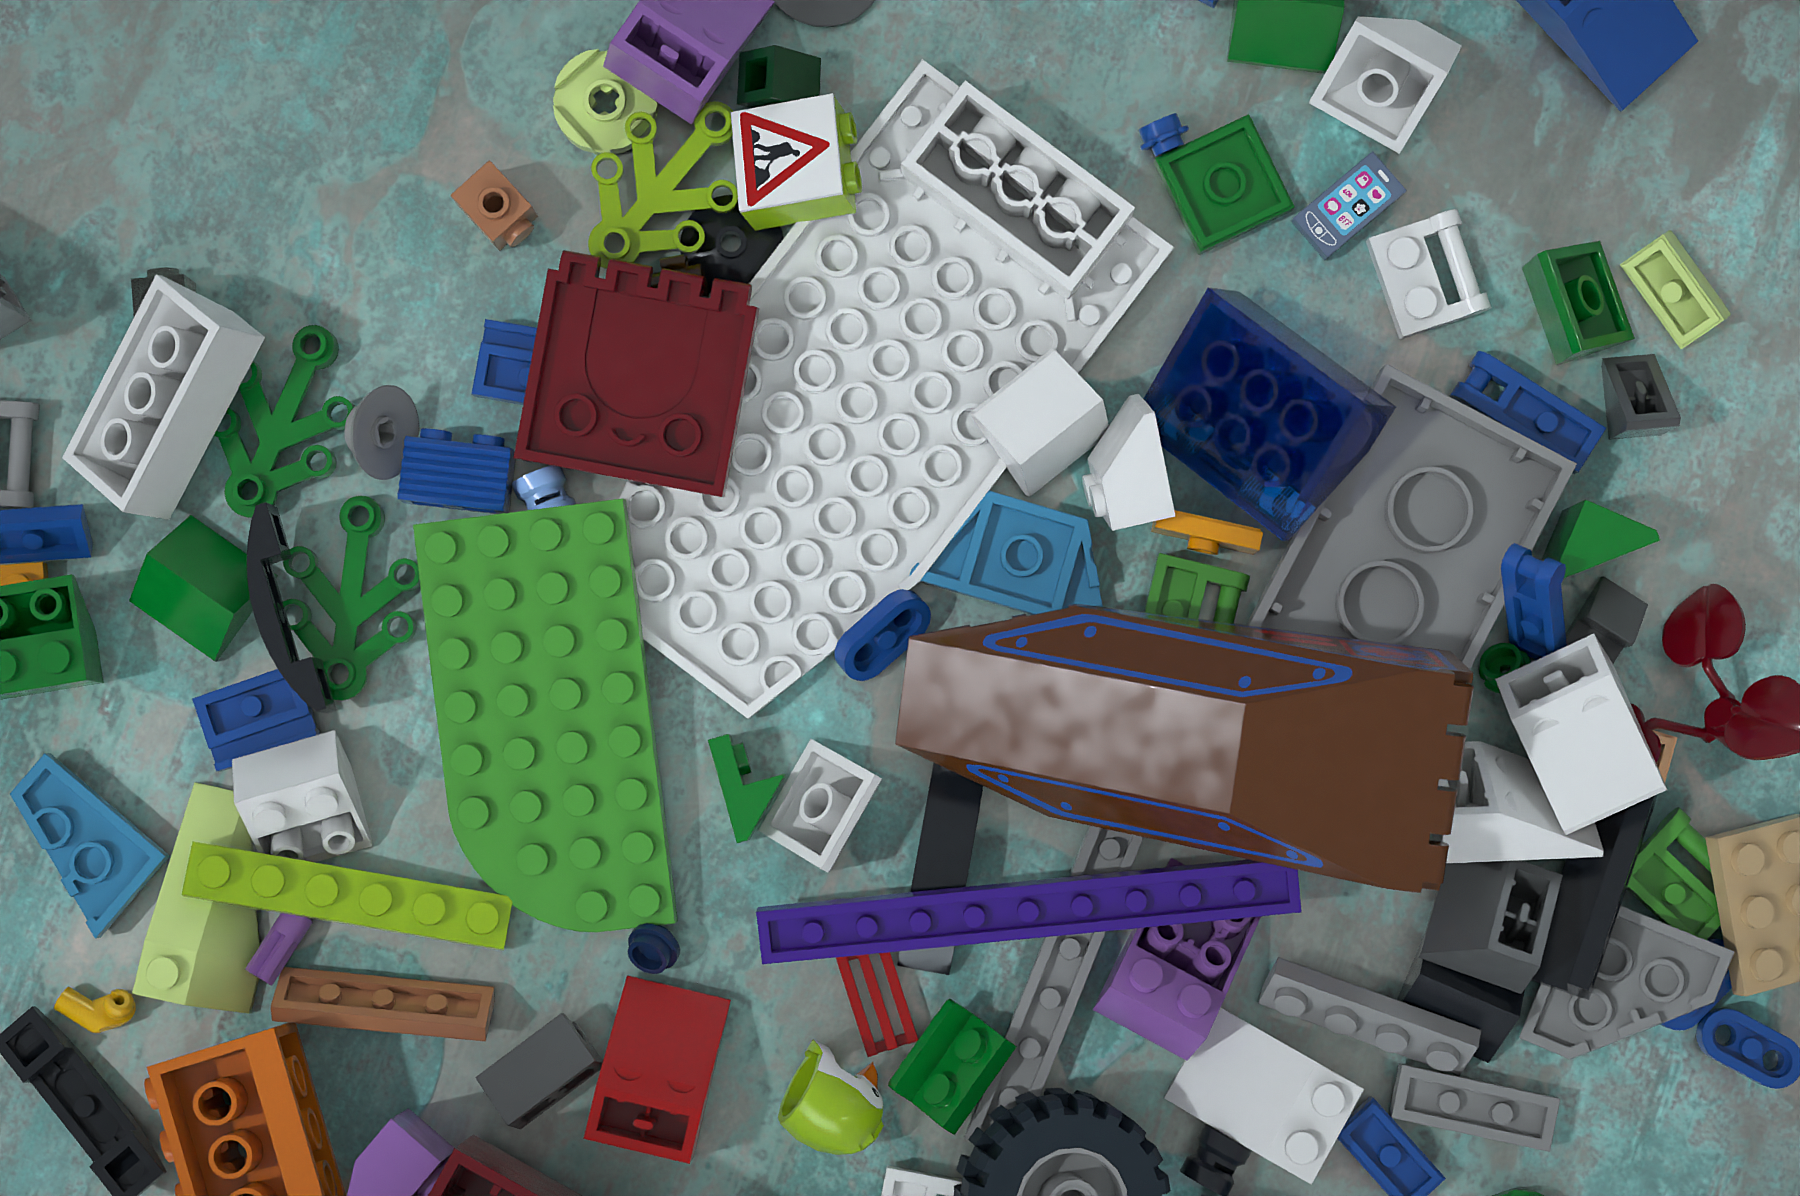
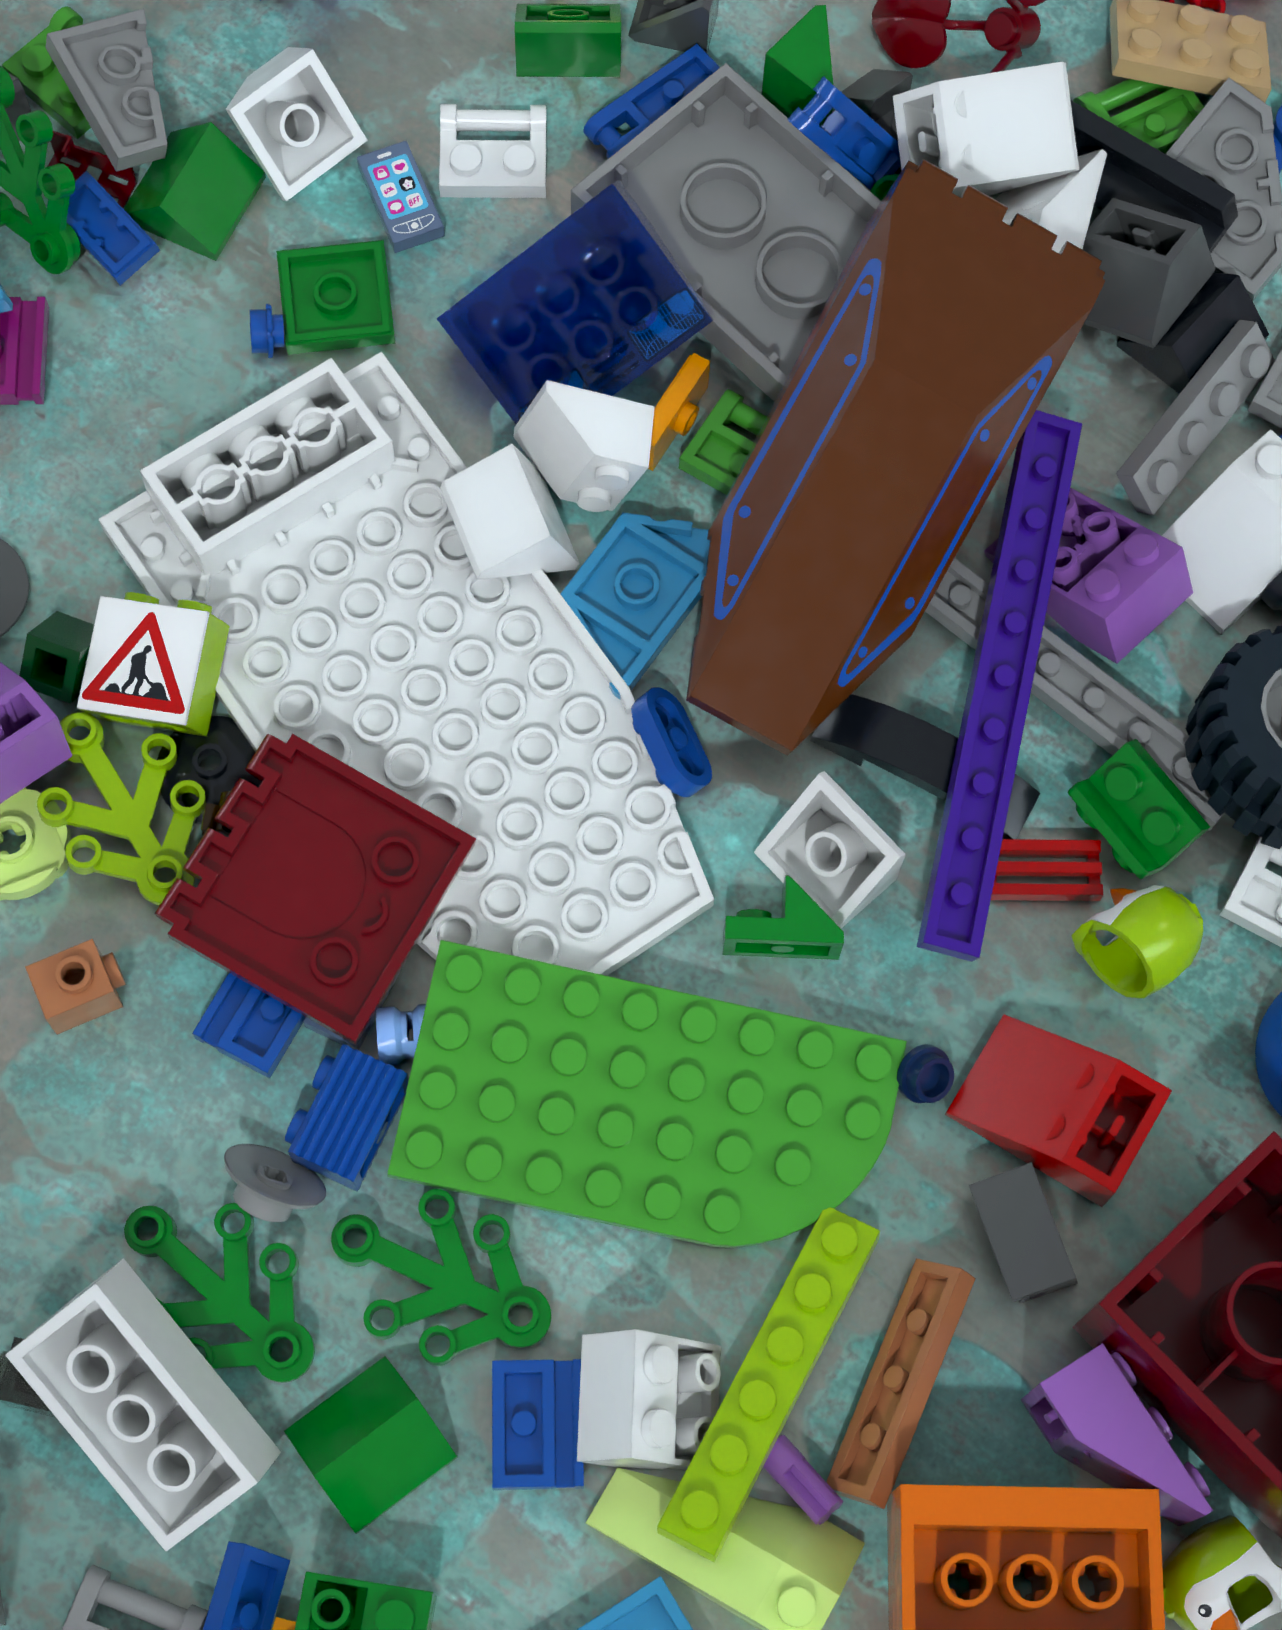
camera: 75 degrees left, 15 degrees down
black slope [247,502,337,713] -> none

